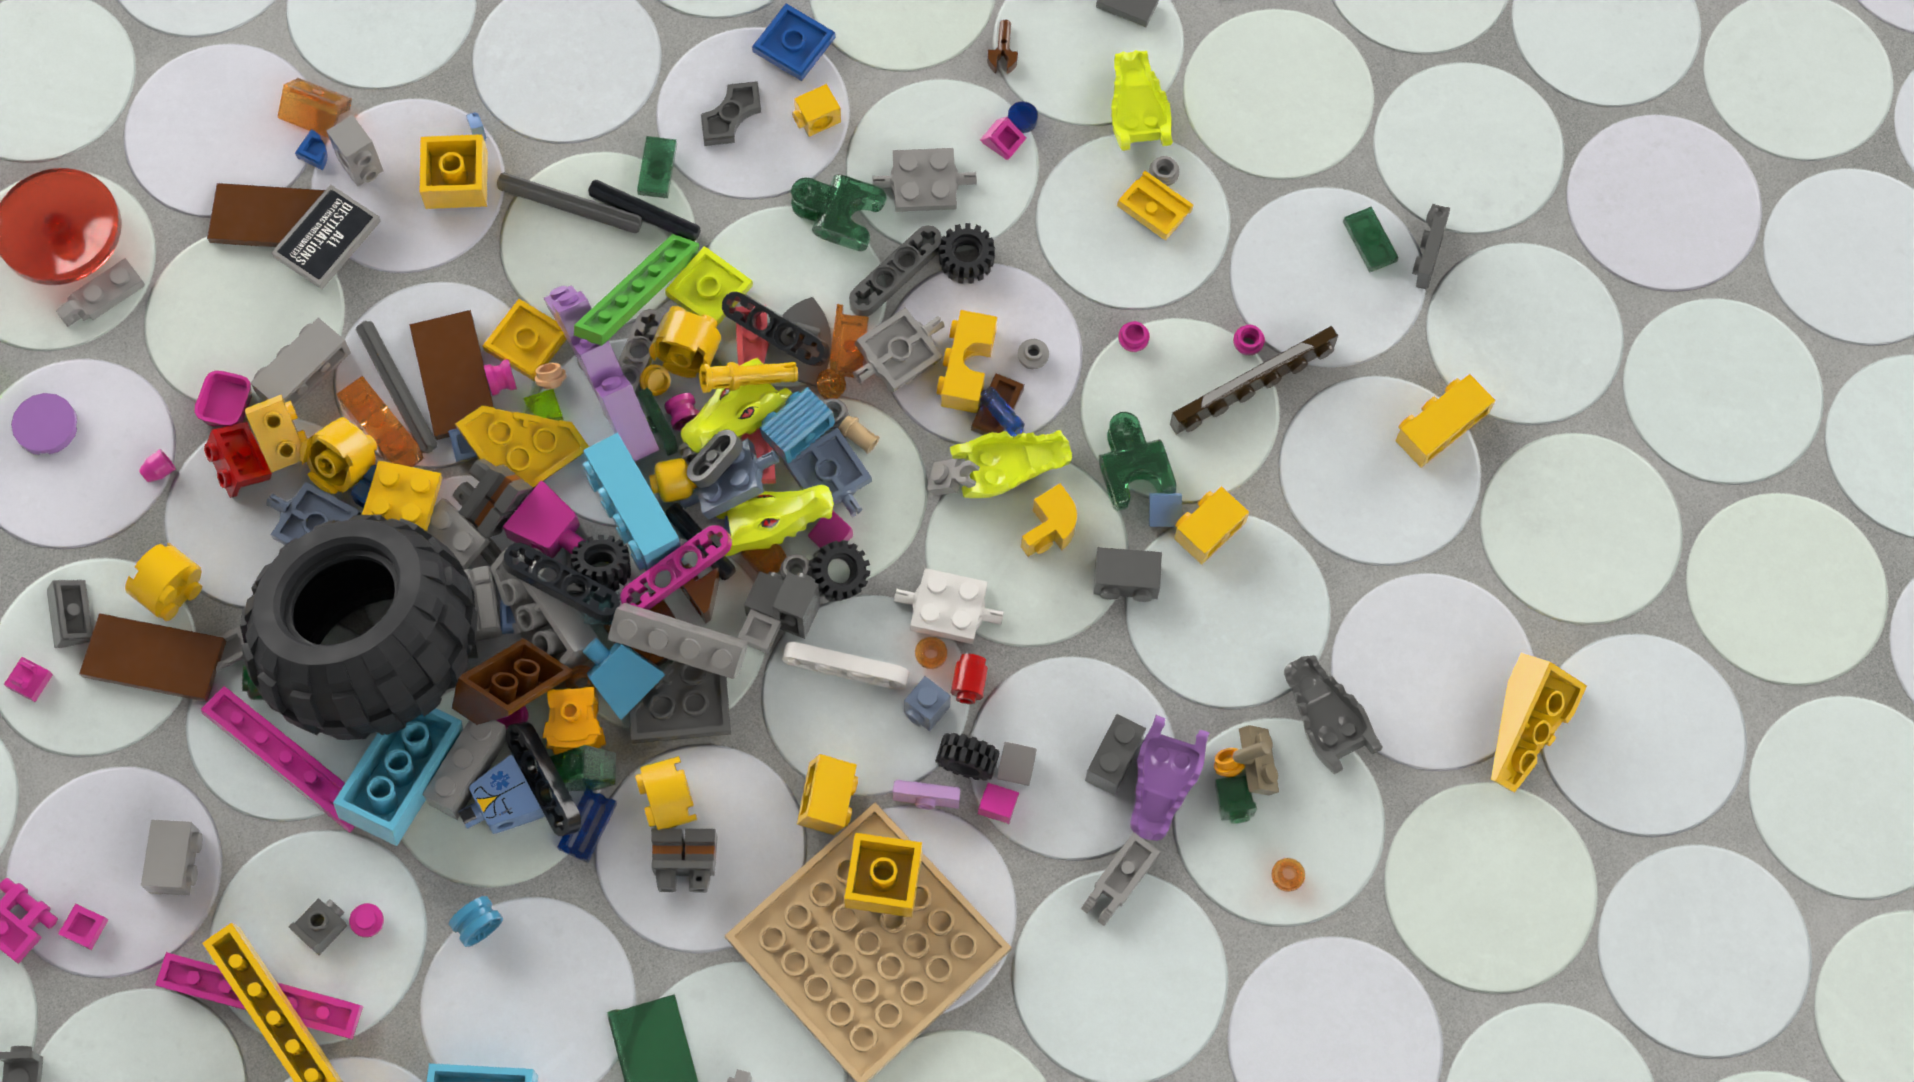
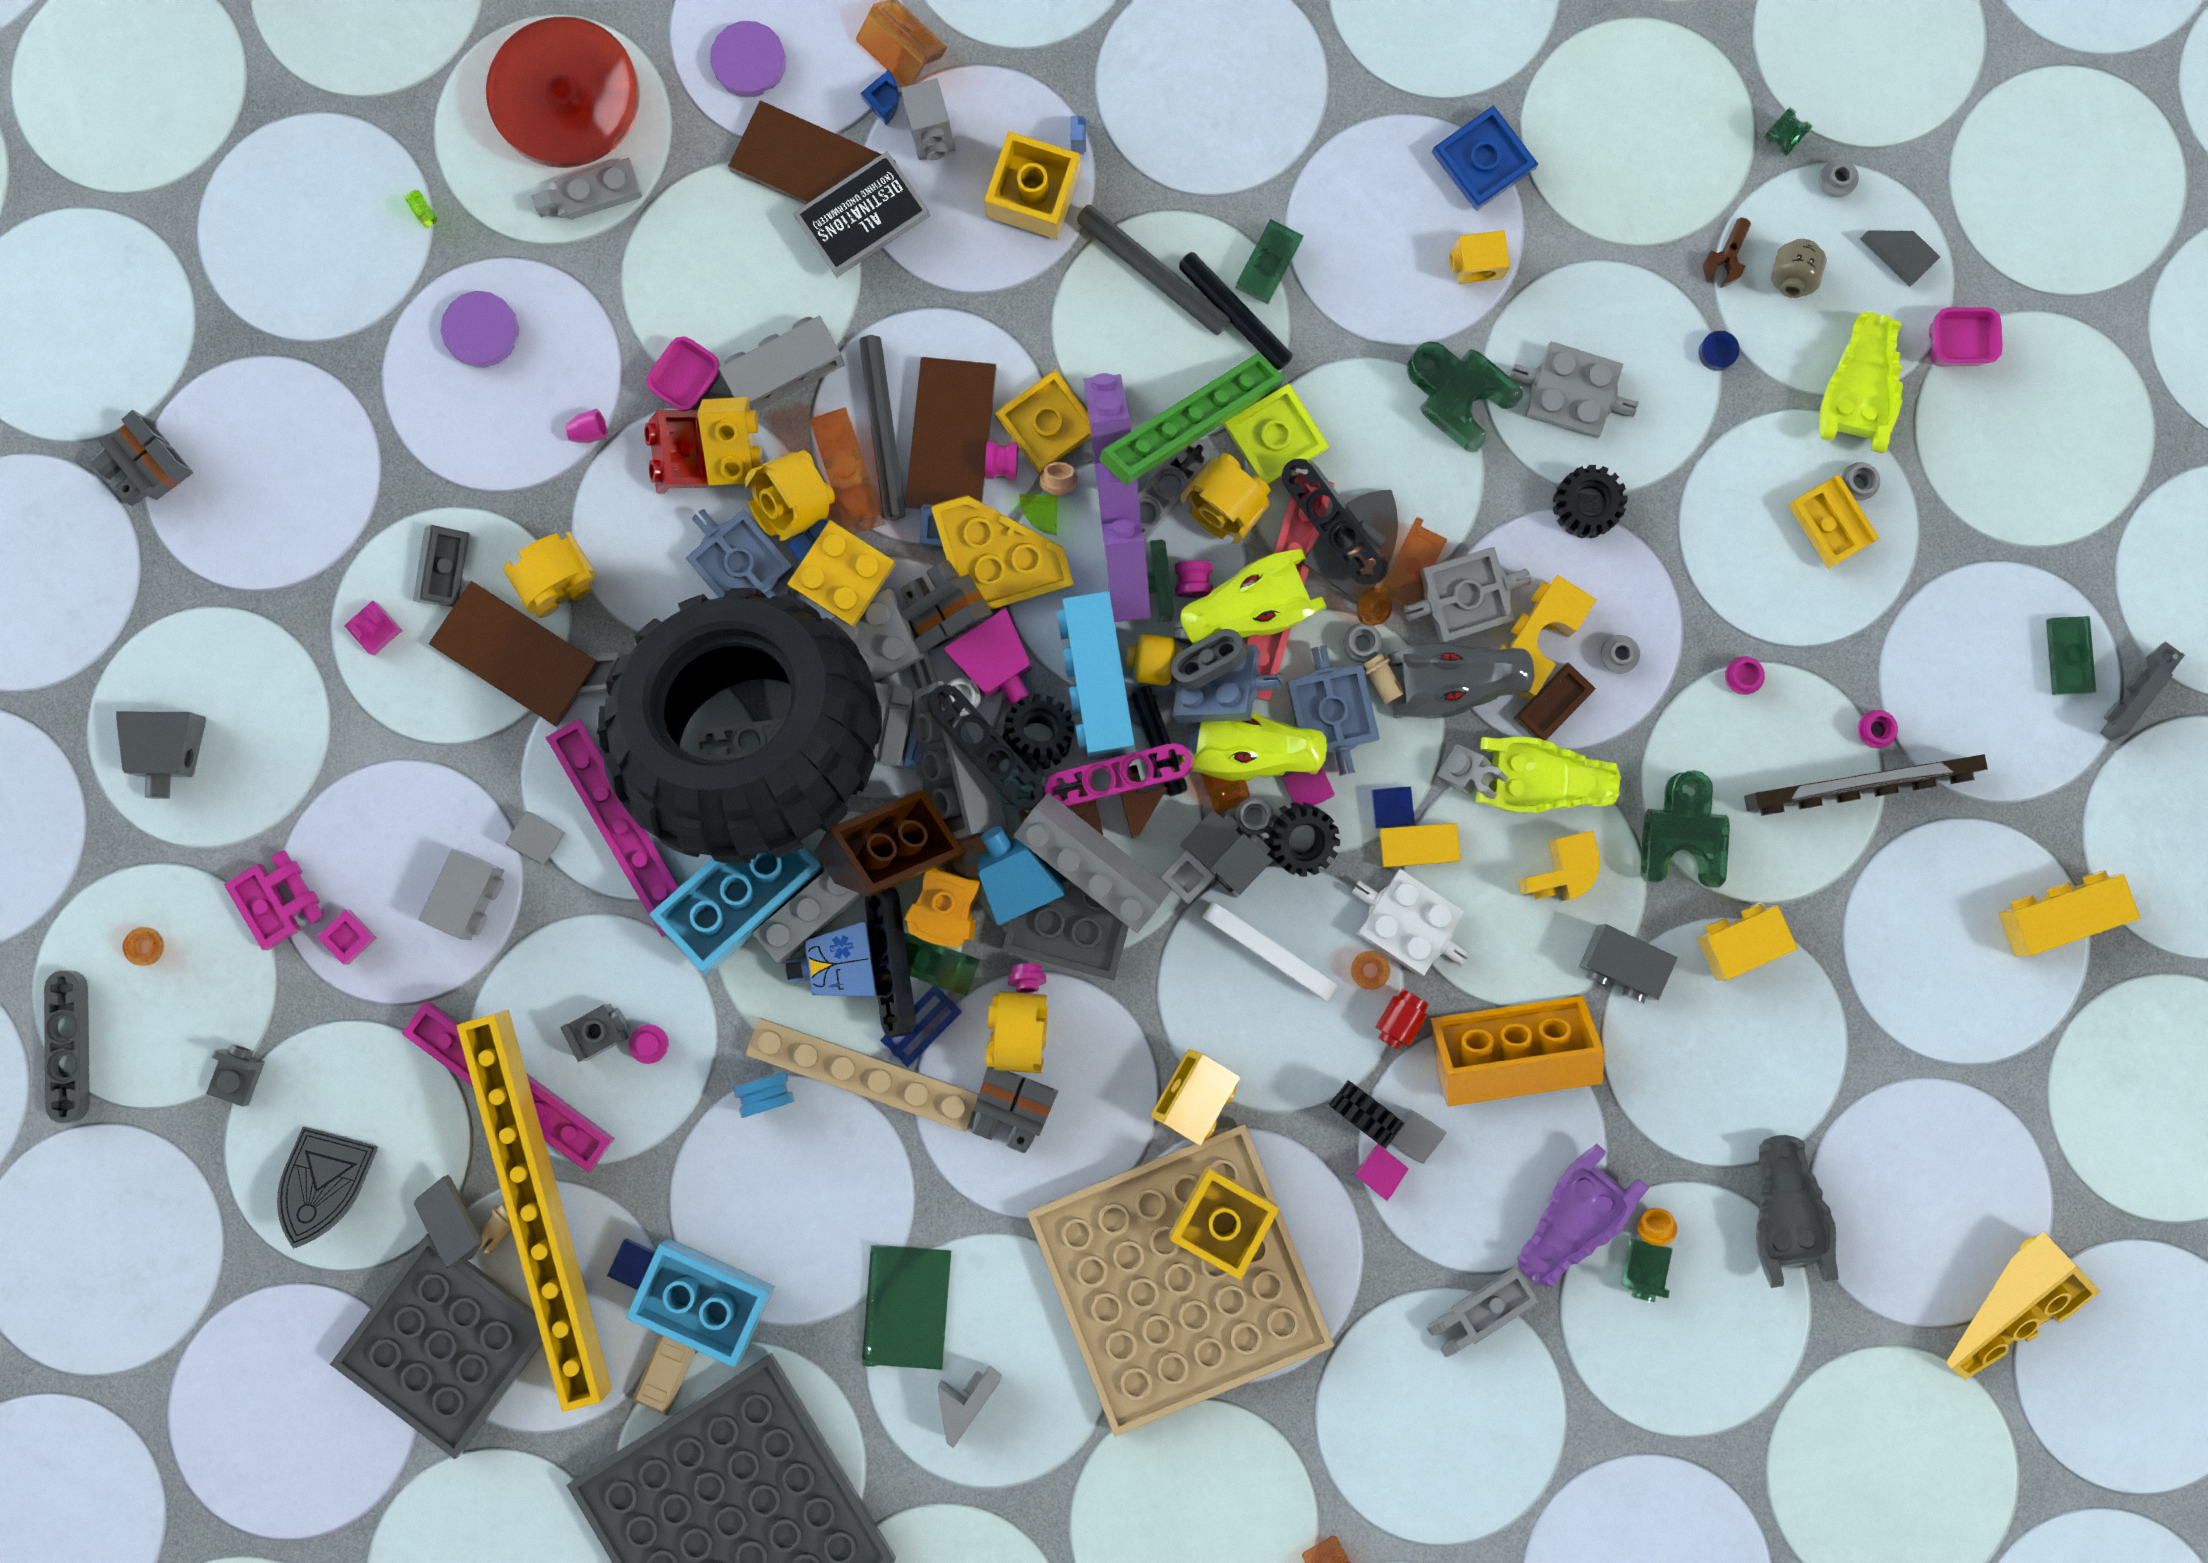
camera: 25 degrees right, 15 degrees up
yellow plate [639,364,671,396] -> none
yellow pin [699,362,798,393] -> none
dark grey tile [701,81,761,146] -> none
dark azure brick [760,387,835,463] -> none
dark grey beam [849,225,942,317] -> none
lavender plate [893,780,960,810] -> none
sand blue brick [904,676,951,731] -> none
dark pink slope [980,116,1027,160] -> none
clear blue axle [980,387,1025,437] -> none
dark grey brick [1085,714,1146,796] -> none
medium blue tile [1149,493,1182,527] -> none
dark tan plate [1233,725,1279,796] -> none
clear orange plate [1271,858,1305,892] -> none
none -> light grey slope [506,811,565,865]
none -> medium lavender tile [710,21,786,97]
none -> tan plate [746,1018,979,1132]
none -> dark pink plate [1008,963,1047,993]
none -> clear blue tile [1371,786,1415,829]
none -> yellow tile [1379,823,1461,868]
none -> dark grey animal [1388,642,1535,719]
none -> light orange slope [1430,996,1605,1107]
none -> dark tan head [1771,239,1827,298]
none -> dark pink piece [1929,307,2003,367]

